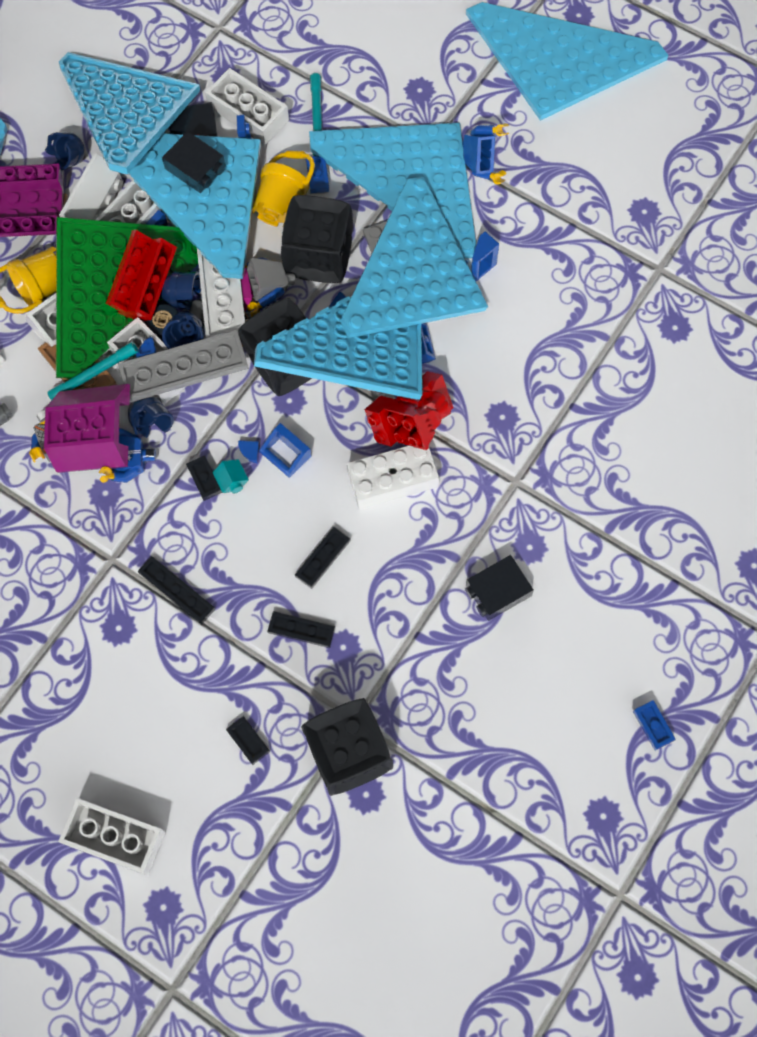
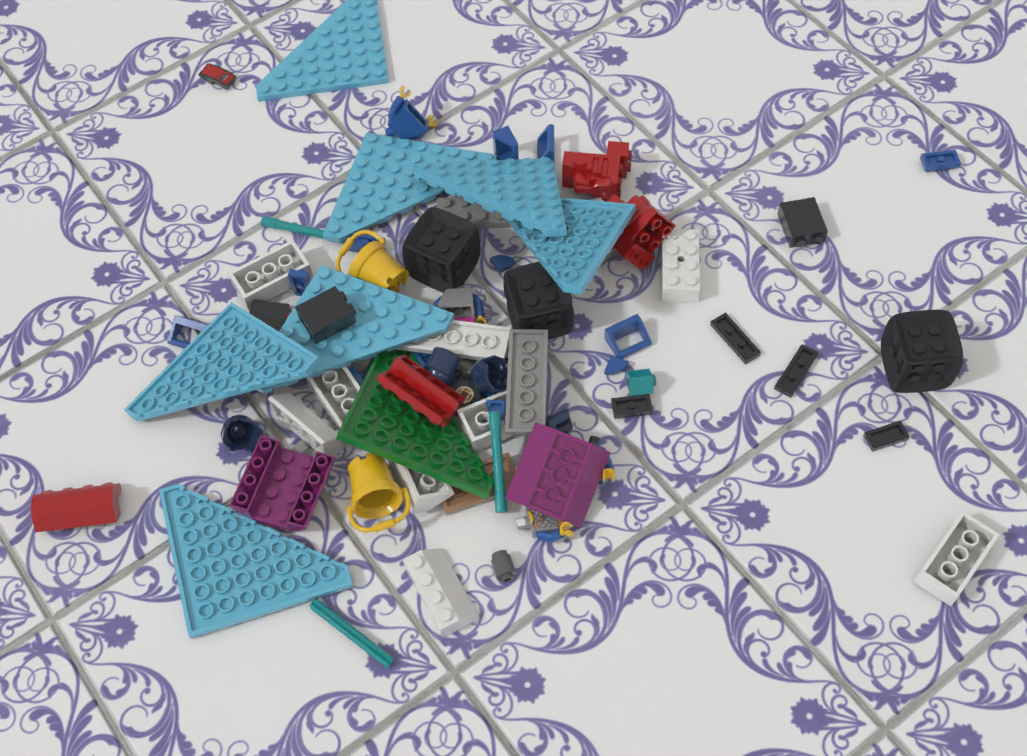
camera: 70 degrees left, 10 degrees down
black tile [137,556,216,625] -> none
none -> tile [167,315,209,349]
none -> blue tile [537,124,555,162]
none -> red brick [562,141,632,202]

